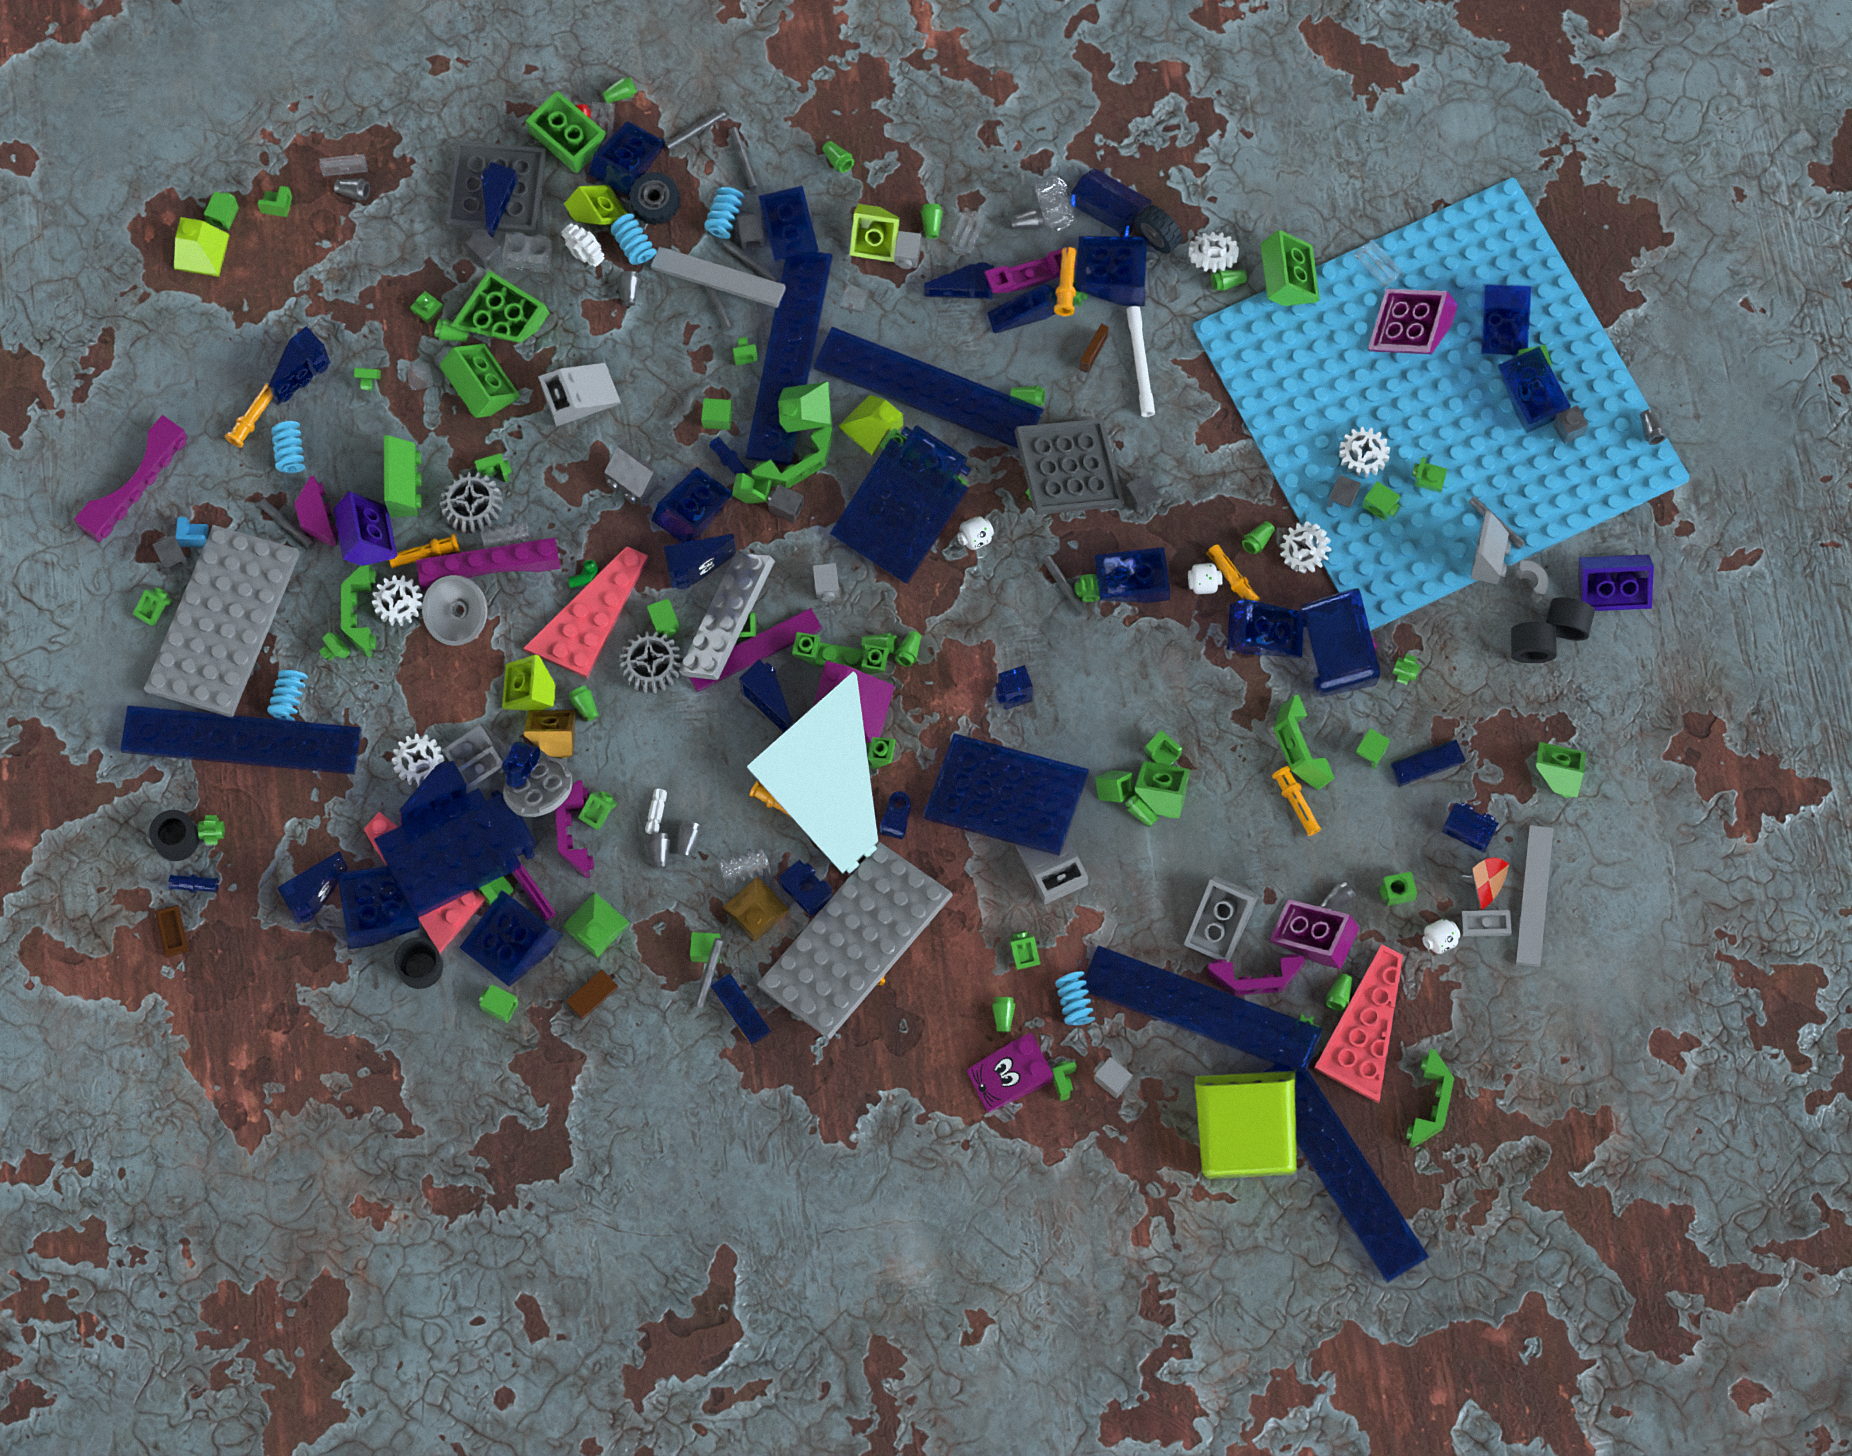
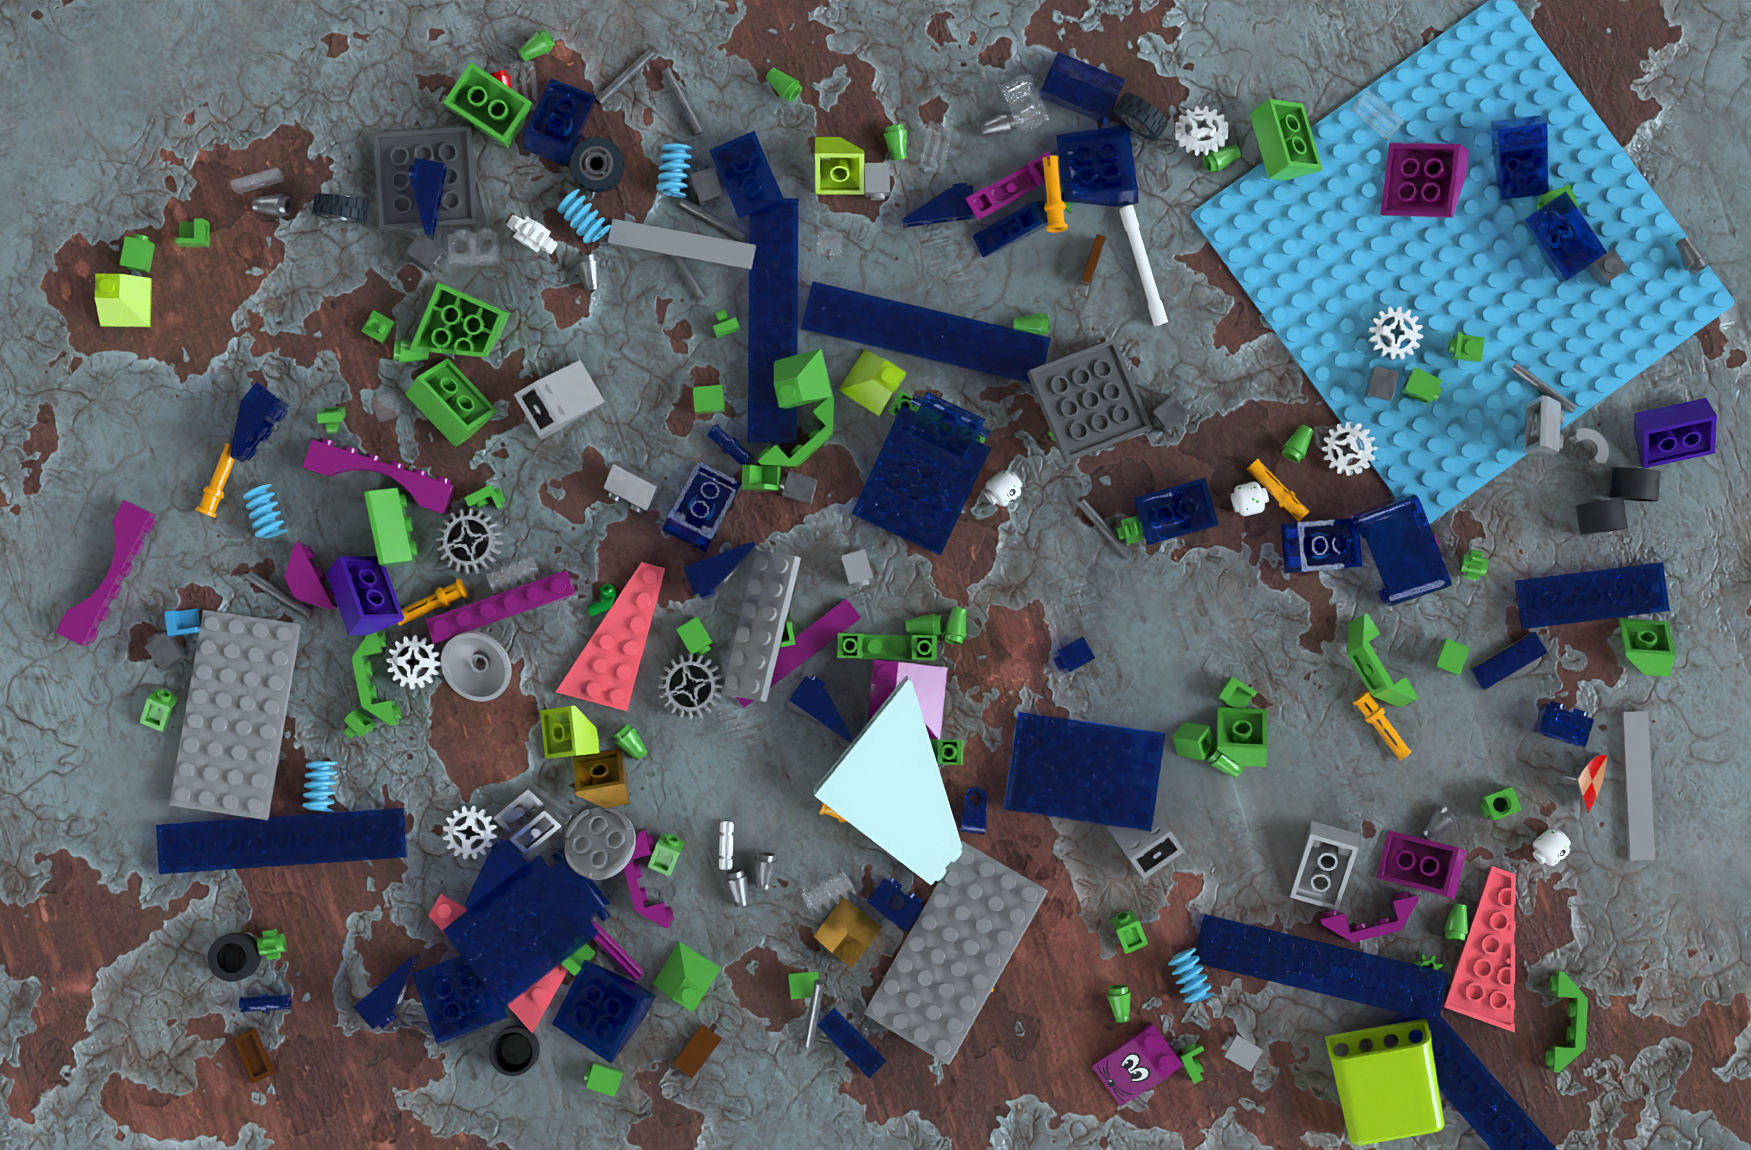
camera: 10 degrees left, 15 degrees up
clear blue piece [502,741,541,788] -> none
lime slope [564,185,628,225] -> none
light grey plate [1461,910,1512,937] -> none
none -> magenta arch [302,437,455,515]
none -> black wheel [312,193,369,223]
none -> clear blue plate [1514,562,1670,630]

